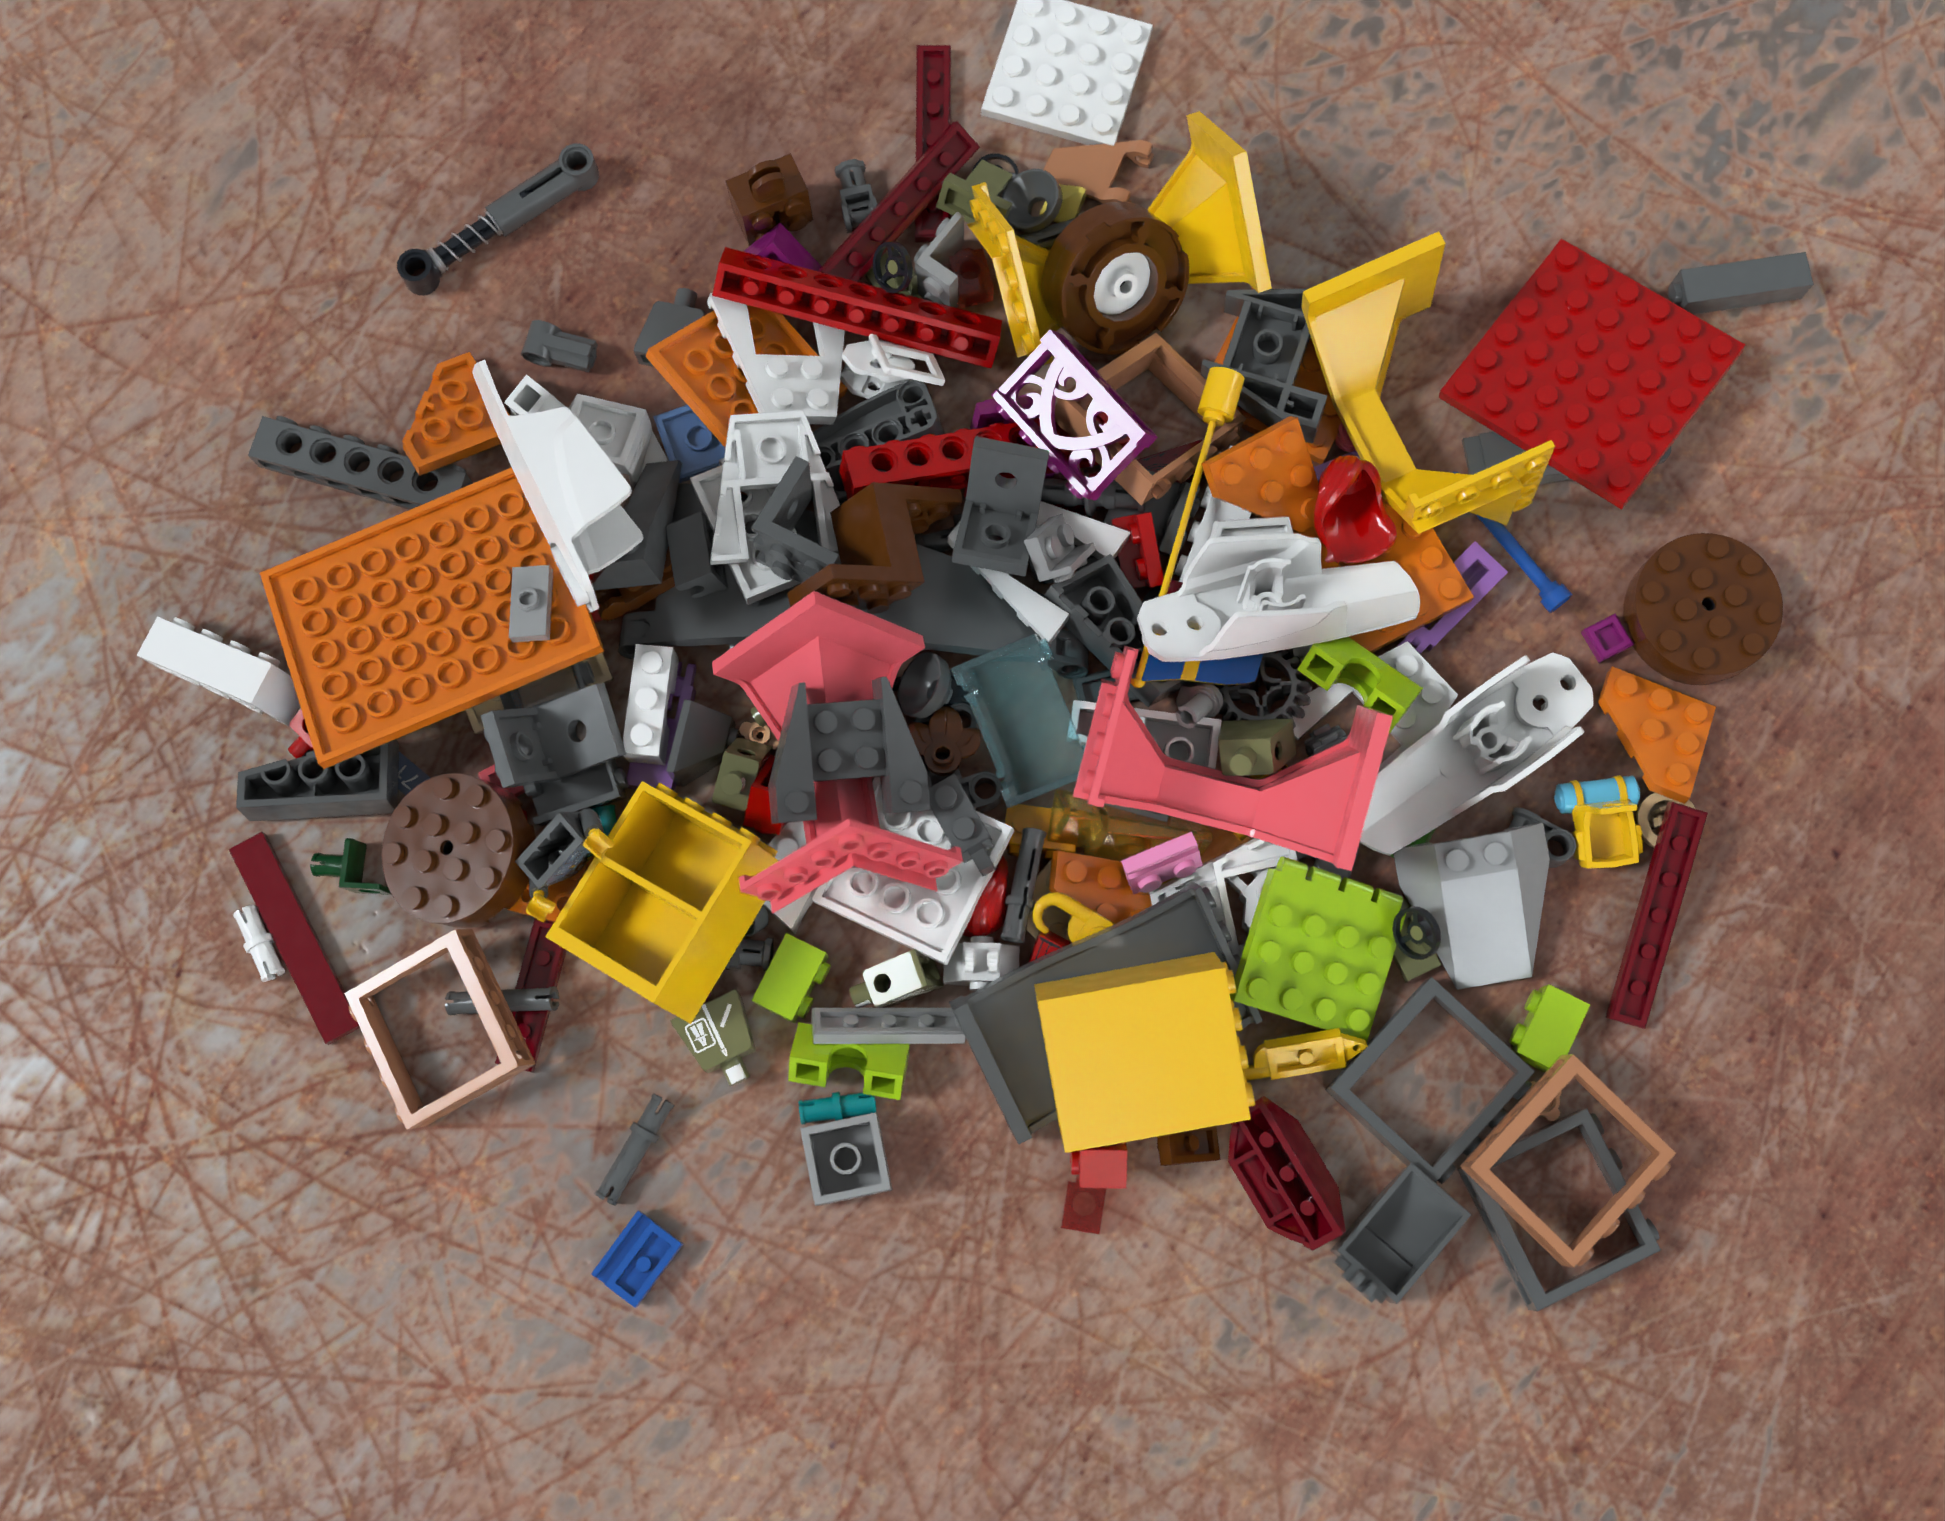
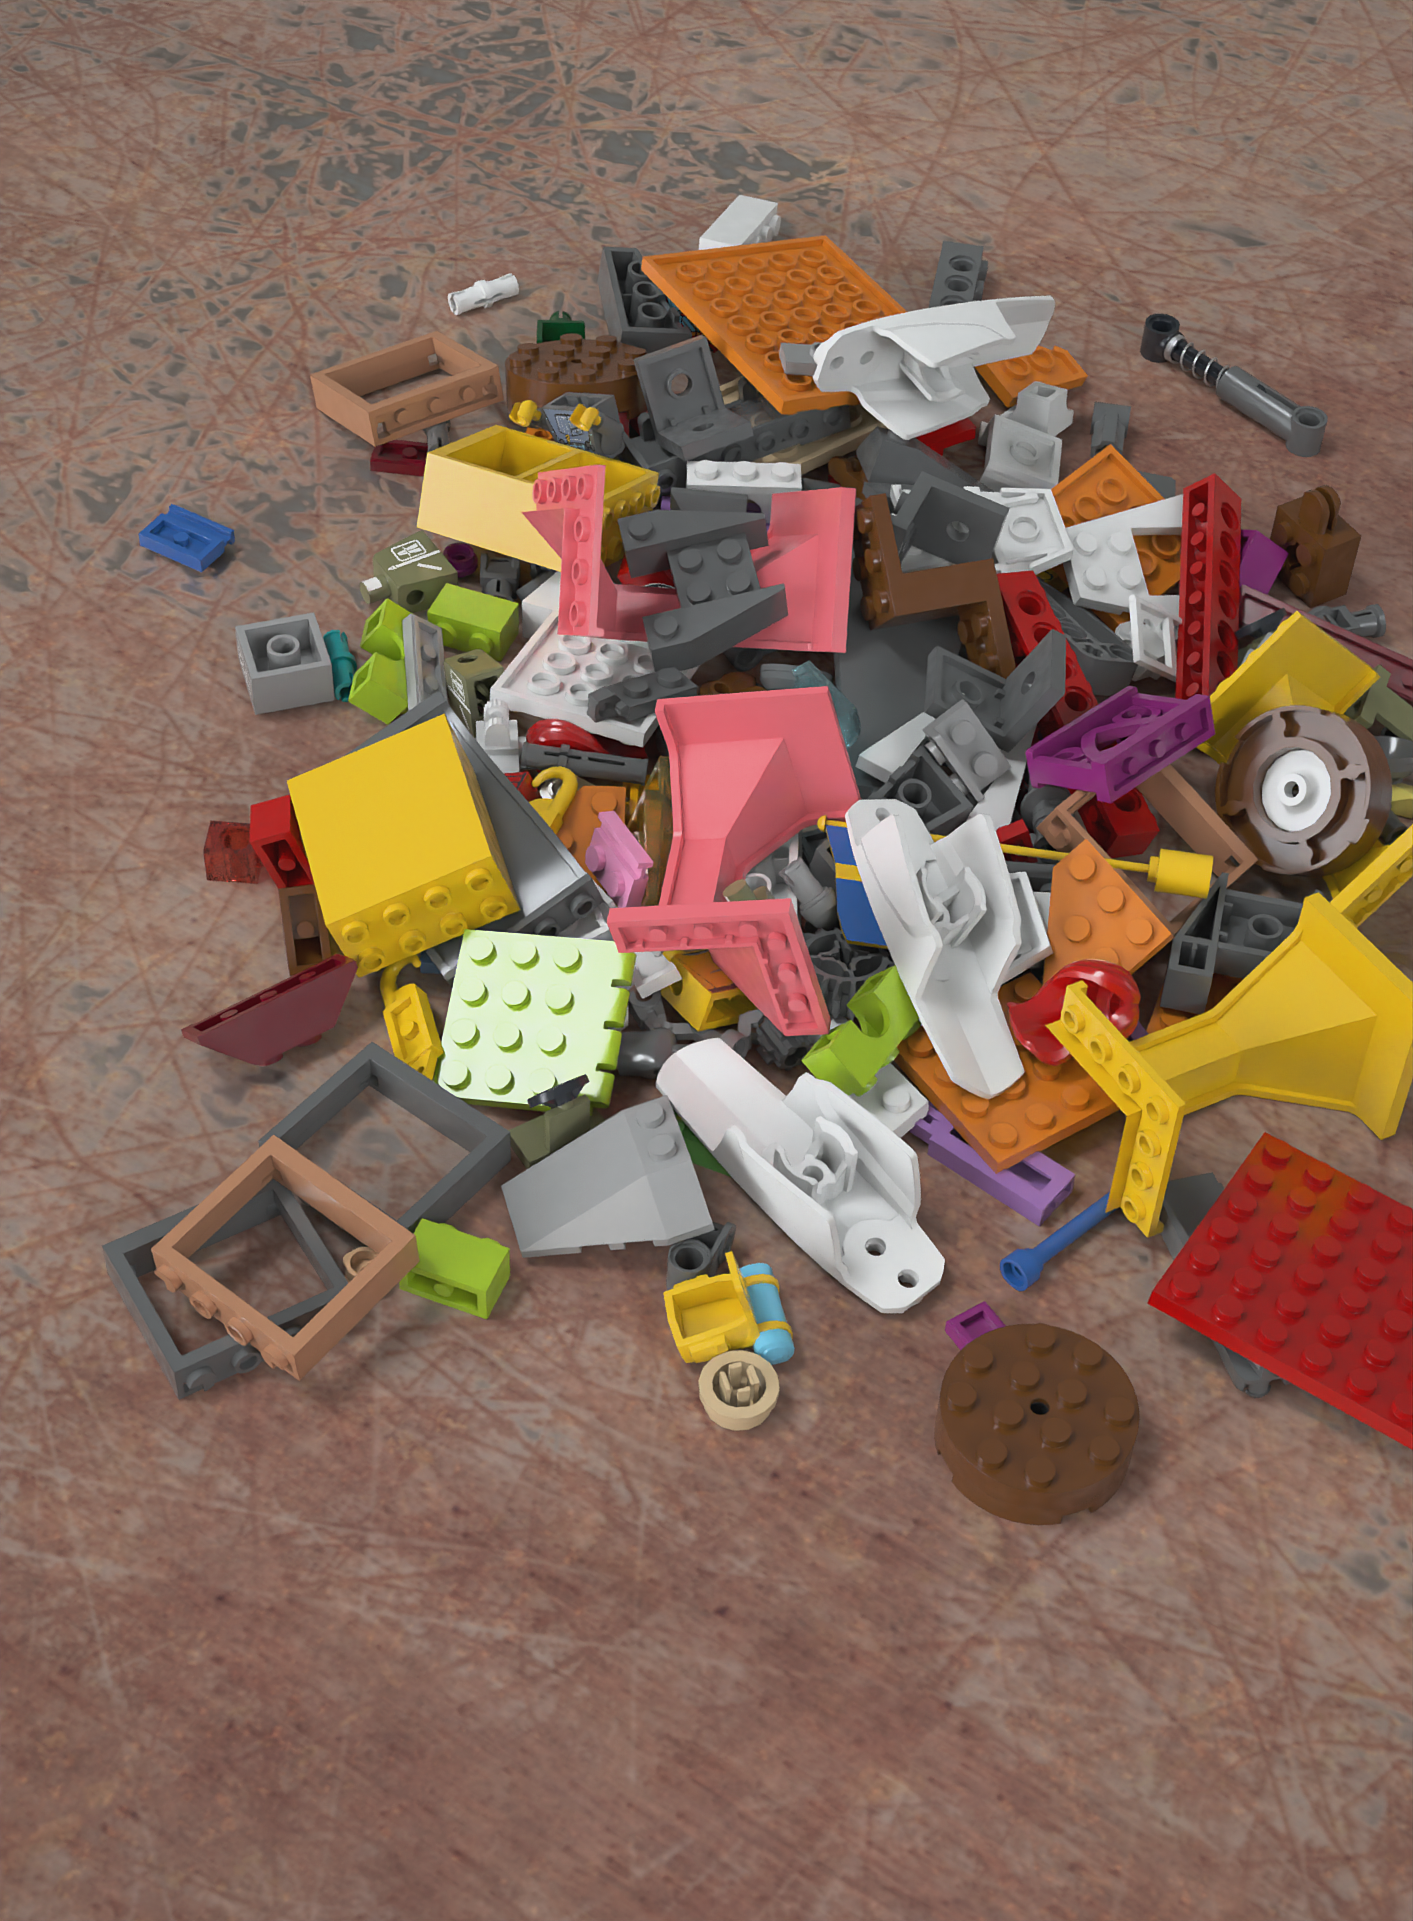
camera: 80 degrees right, 30 degrees down
dark red tile [228,832,360,1045] -> none
dark grey pin [594,1093,675,1206] -> none
dark grey piece [1331,1162,1472,1304] -> none
orange plate [1598,666,1716,804] -> none
dark red tile [1605,802,1708,1029] -> none

